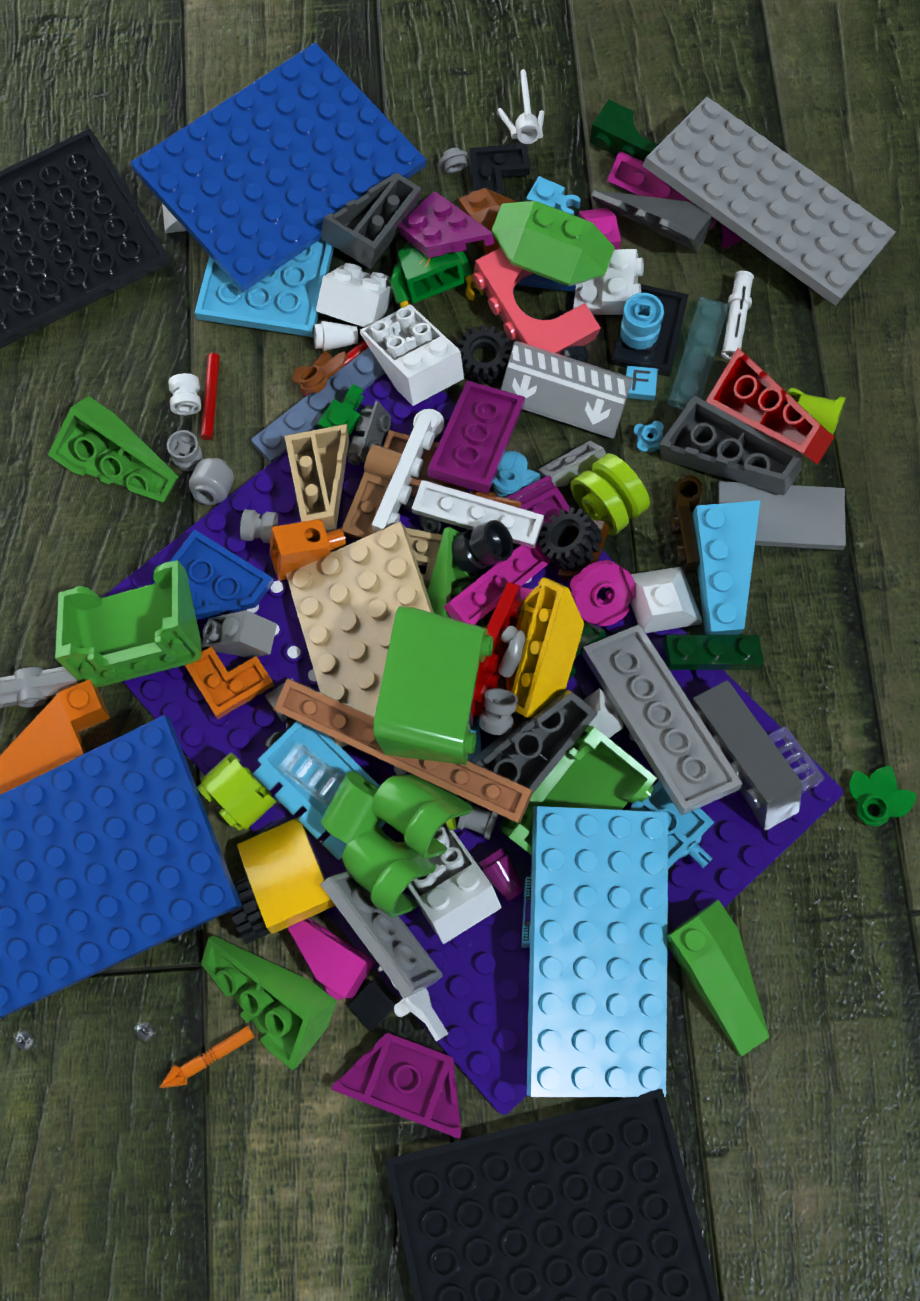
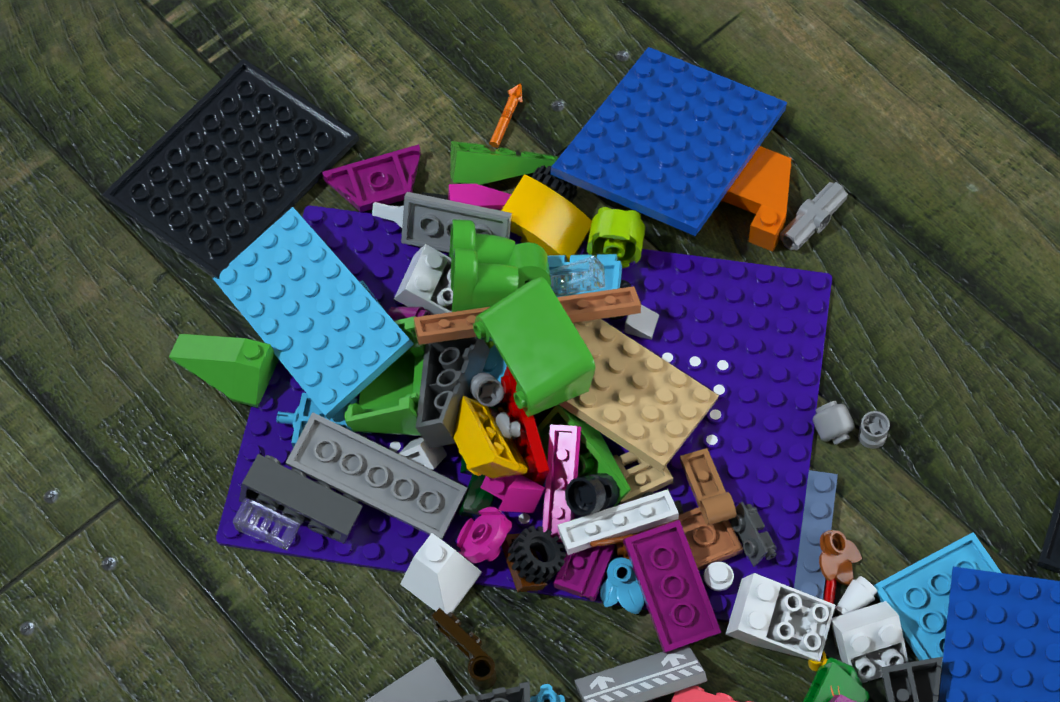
camera: 145 degrees right, 10 degrees down
bright green wedge [48,396,179,502] -> none
bright green windscreen [55,560,202,687] -> none
blue plate [153,529,274,619] -> none
white wheel [168,373,201,415] -> none
orange plate [185,646,275,719] -> none
red bar [200,353,220,440] -> none
light grey slope [202,610,277,658] -> none
light grey wheel [240,509,278,543] -> none
orange torso [269,519,346,581] -> none
tan wedge [284,424,349,532] -> none
green plate [318,384,364,436] -> none
white plate [372,415,435,533] -> none
black tyre [458,325,512,385] -> none
light grey plate [538,441,606,487] -> none
lime wheel [570,453,650,536] -> none
dark green plate [663,635,764,670] -> none
medium azure wedge [691,500,761,635] -> none
green plate [849,765,916,827] -> none

